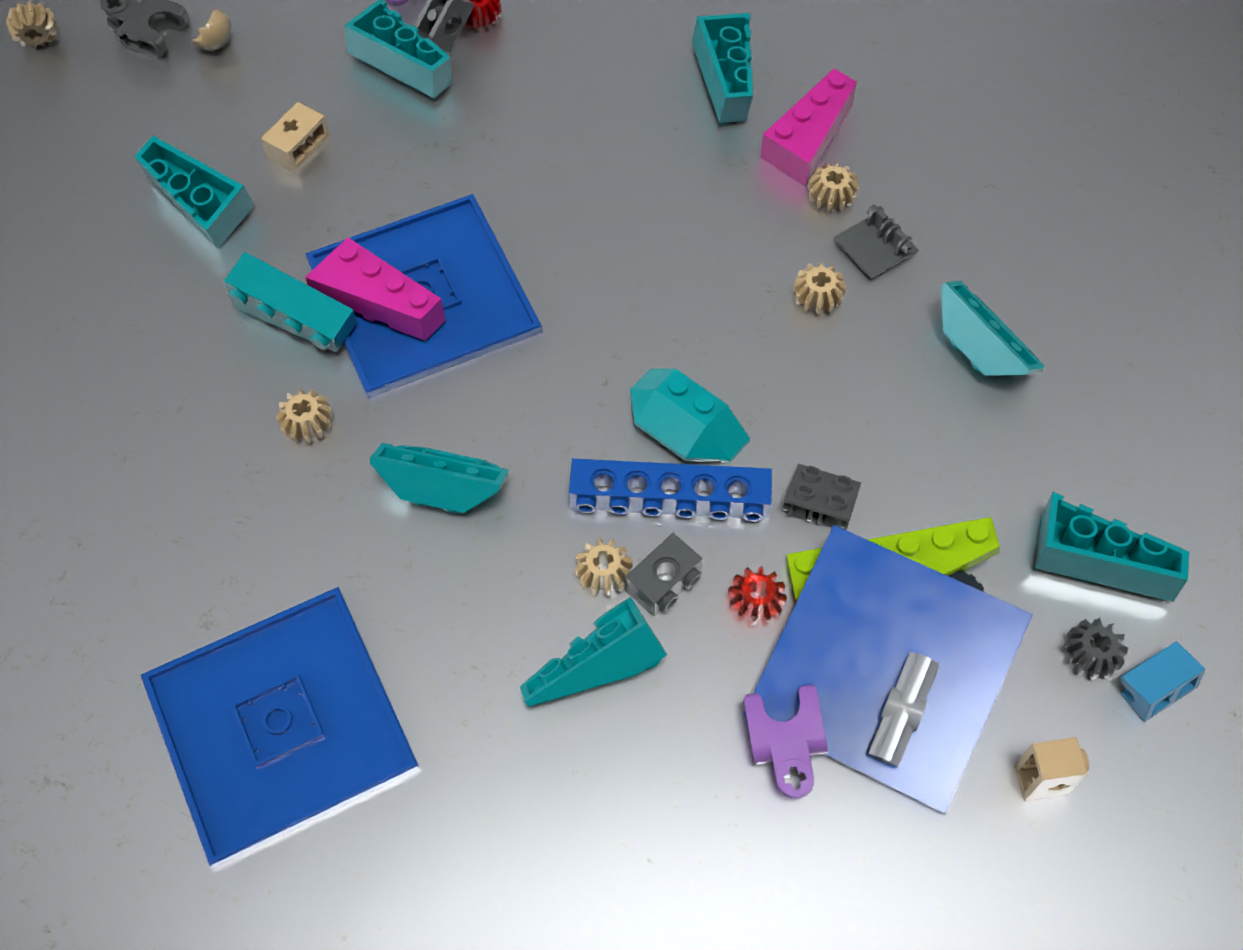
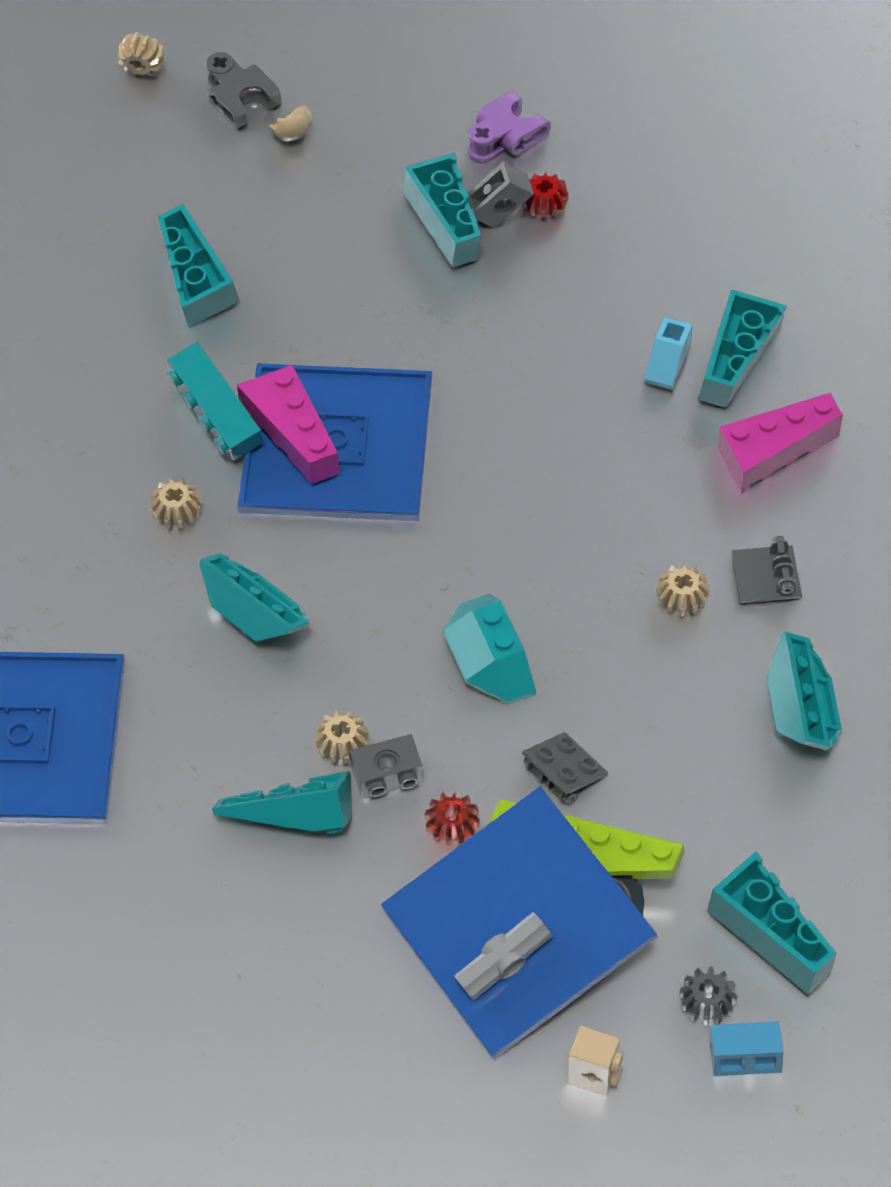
camera: 30 degrees right, 5 degrees down
tan brick [261,102,330,172] -> none
blue brick [569,458,772,522] -> none
medium lavender piece [744,683,828,799] -> none
tan gear [808,161,859,212] -> none
none -> medium azure slope [644,317,693,390]

